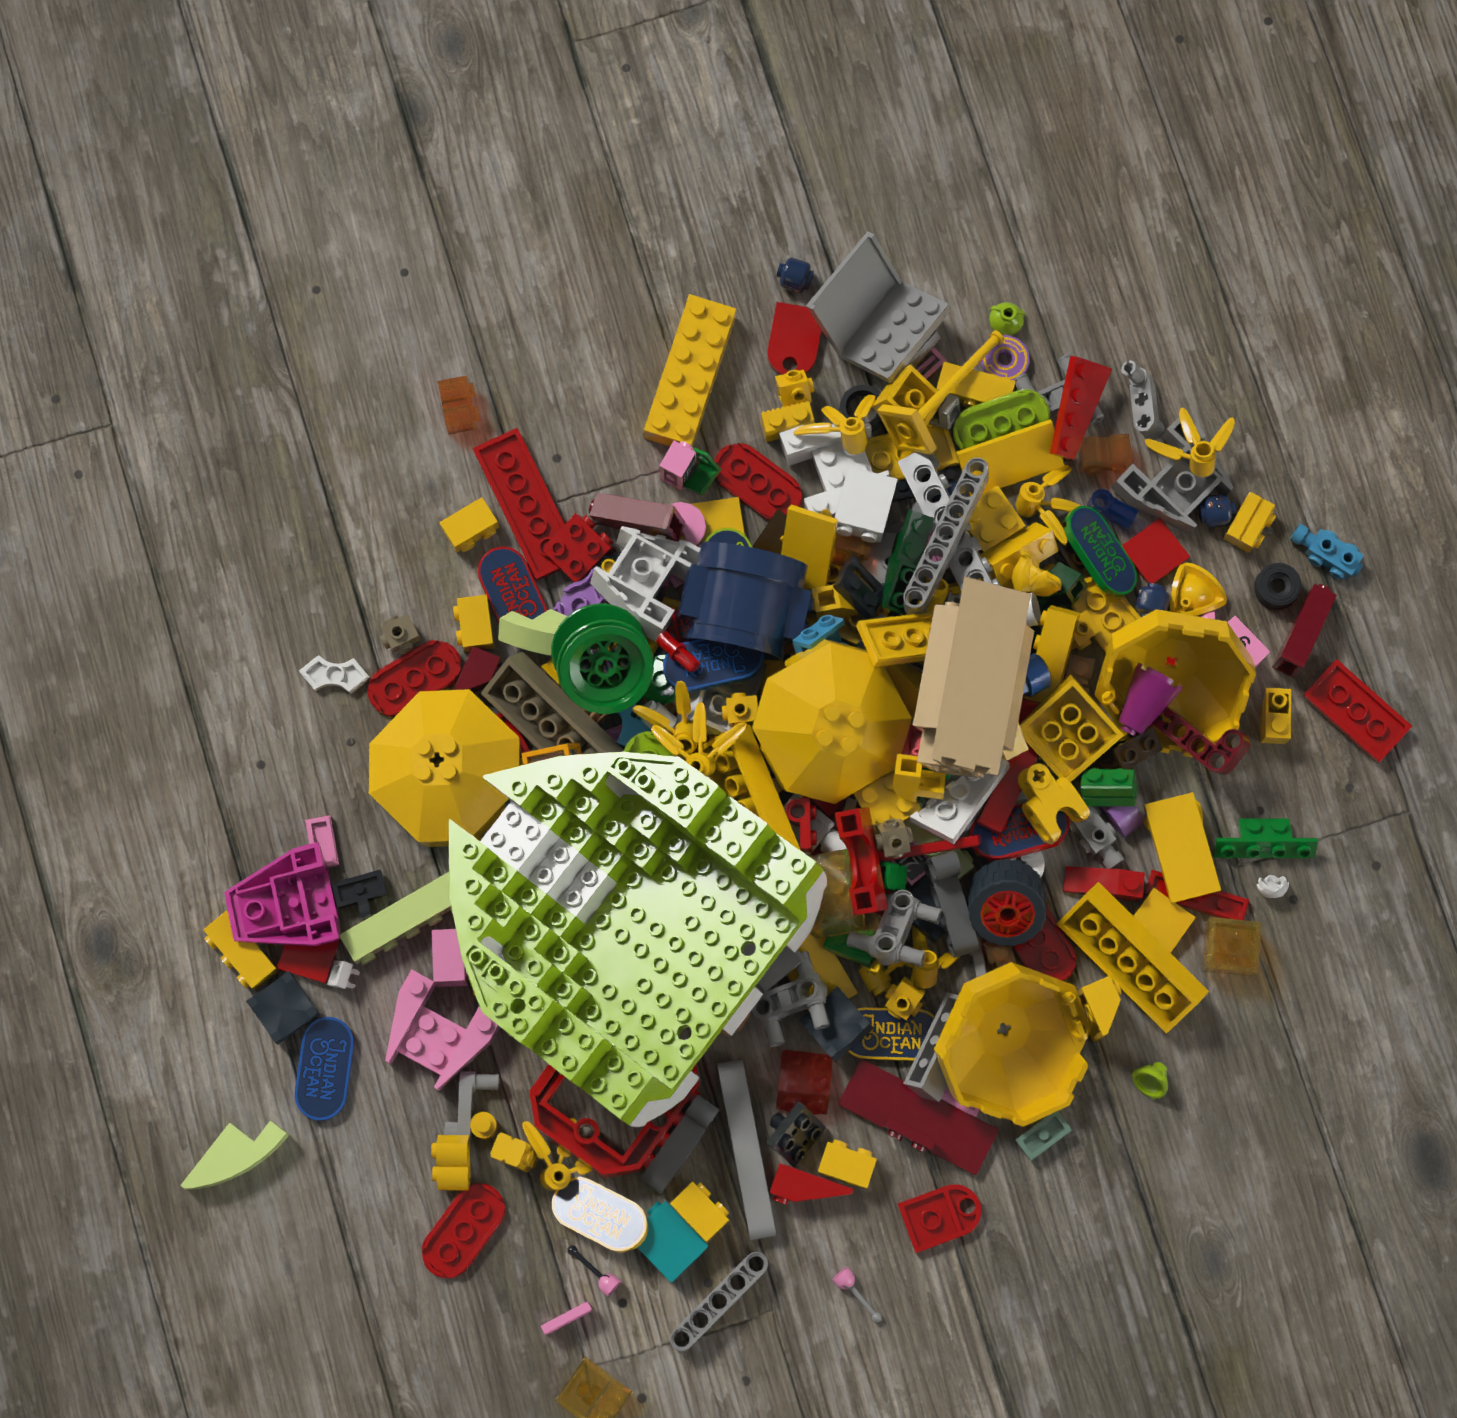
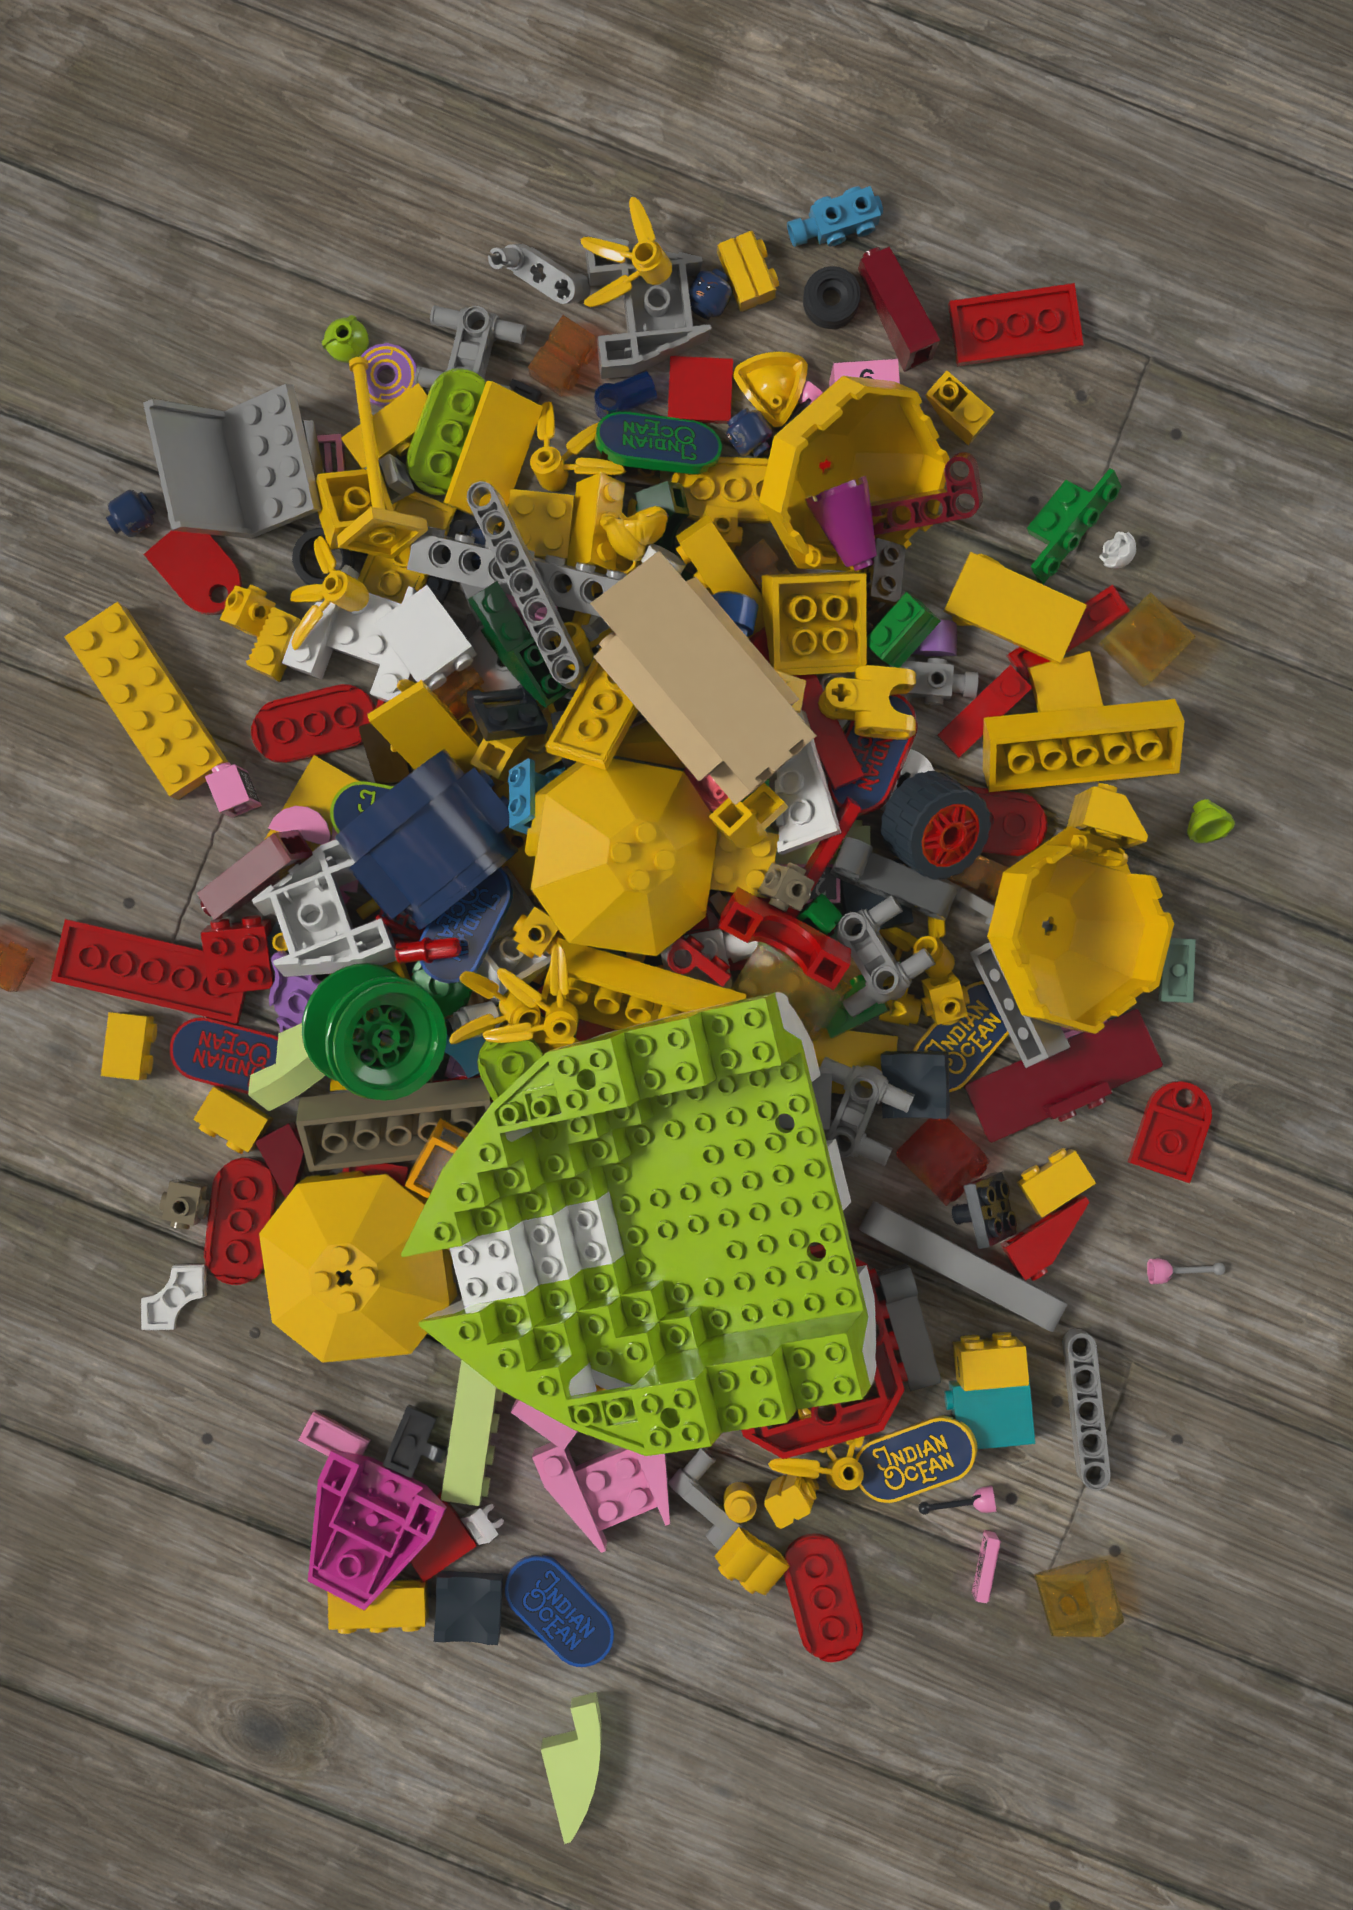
camera: 50 degrees left, 10 degrees up
green bracket [684,446,721,496] -> none
red wing [1050,356,1112,460] -> none

